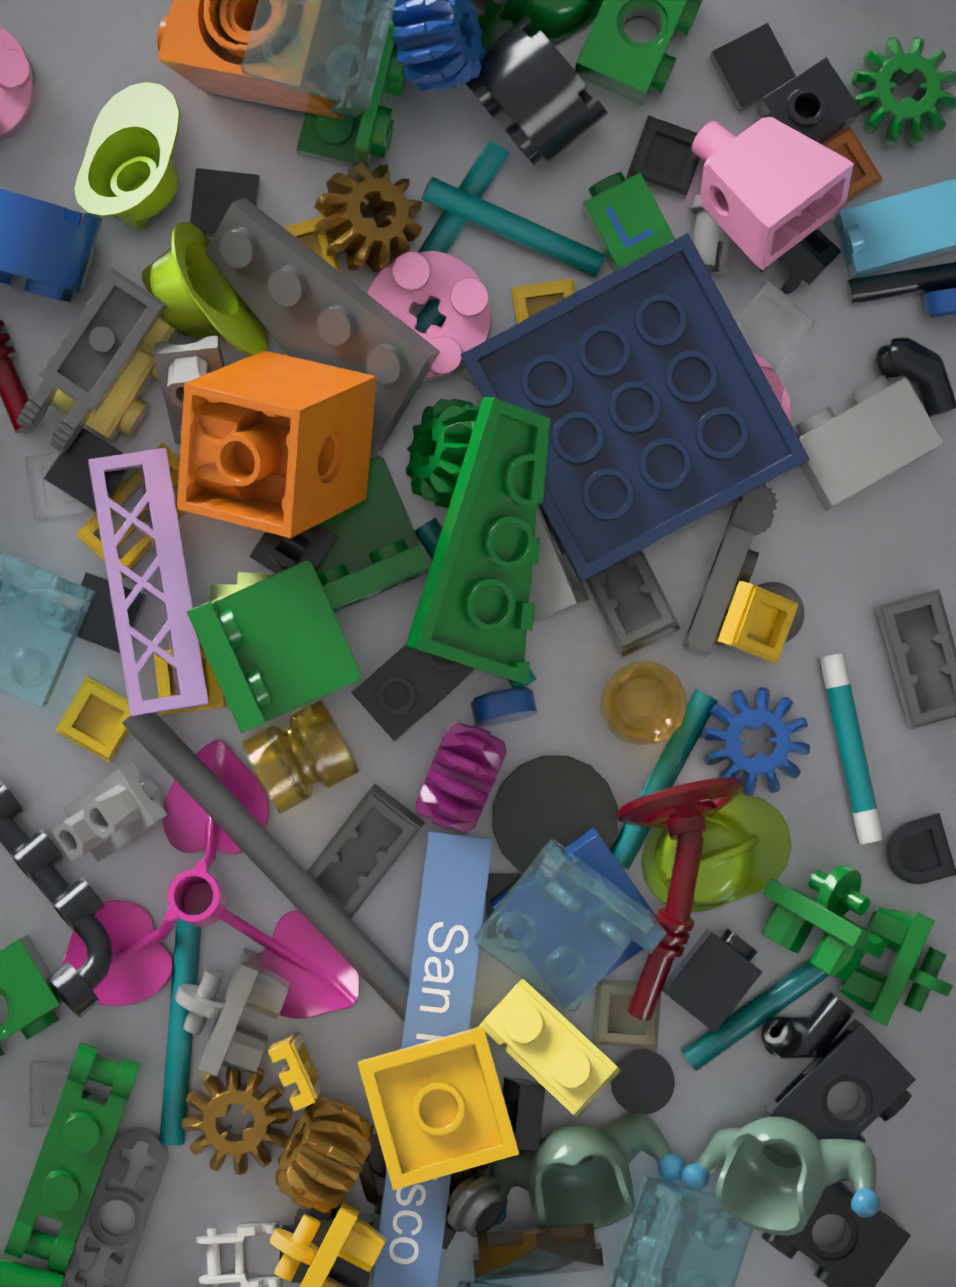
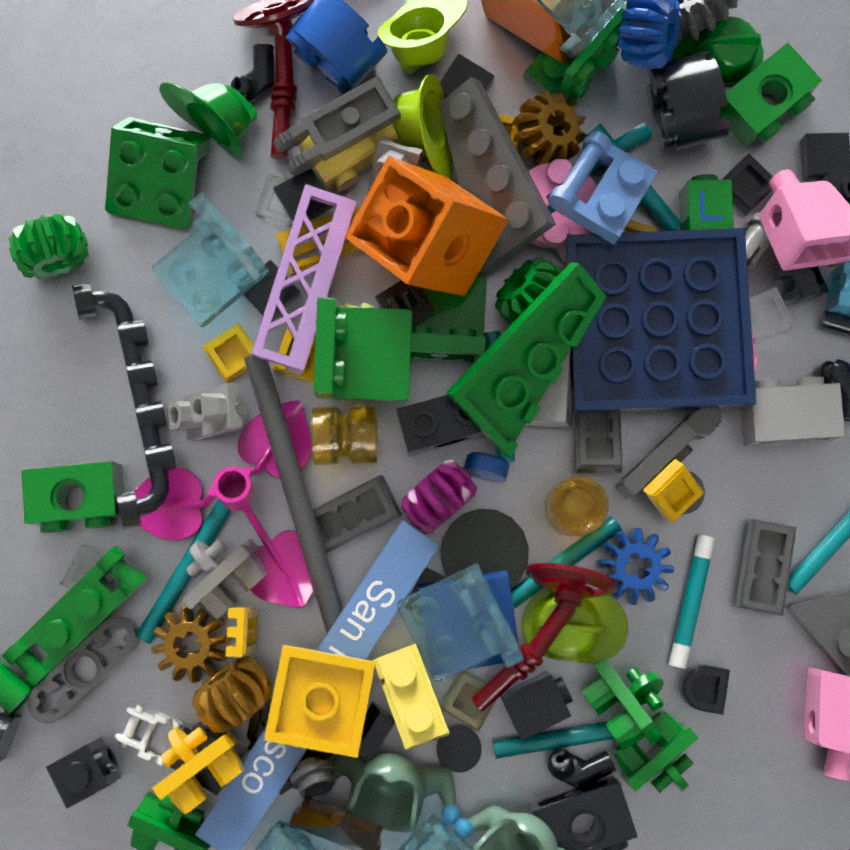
camera: 25 degrees right, 5 degrees down
none -> medium blue plate [548,131,658,245]

